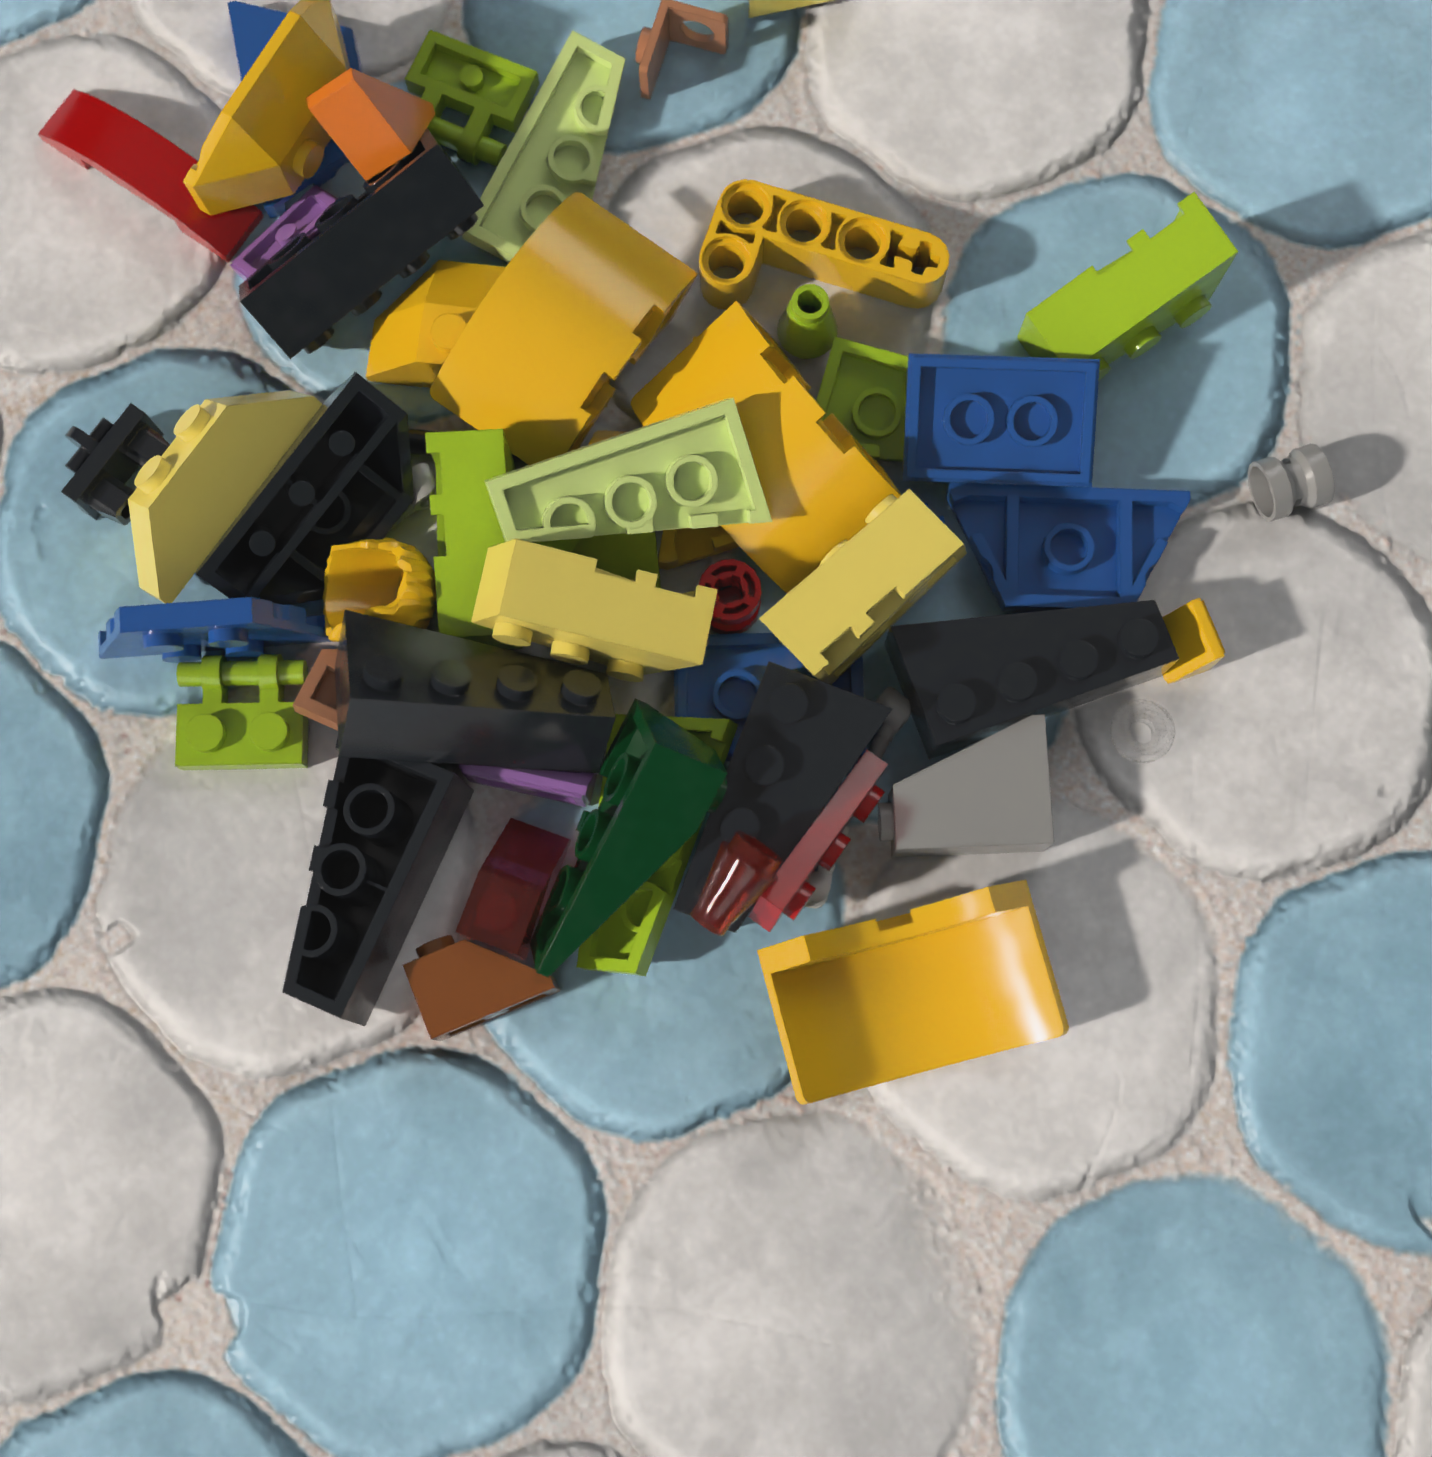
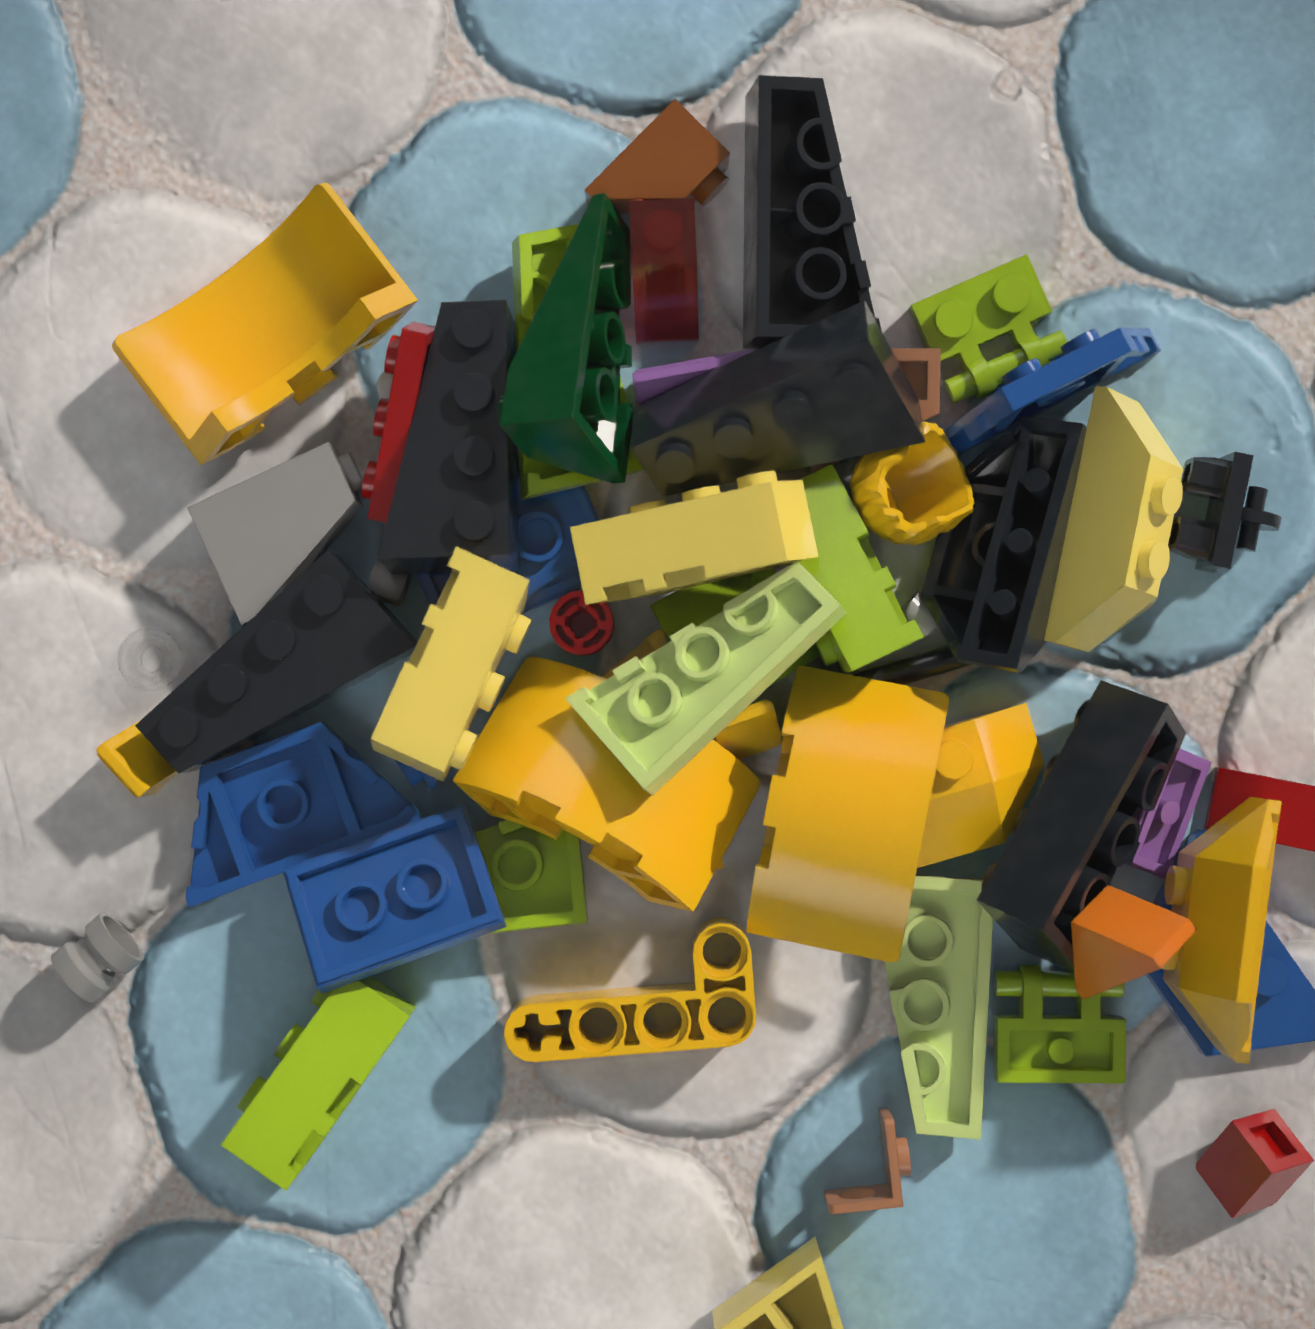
camera: 155 degrees right, 10 degrees up
clear red cone [690,831,782,936] -> none
lime cone [777,284,838,359] -> none

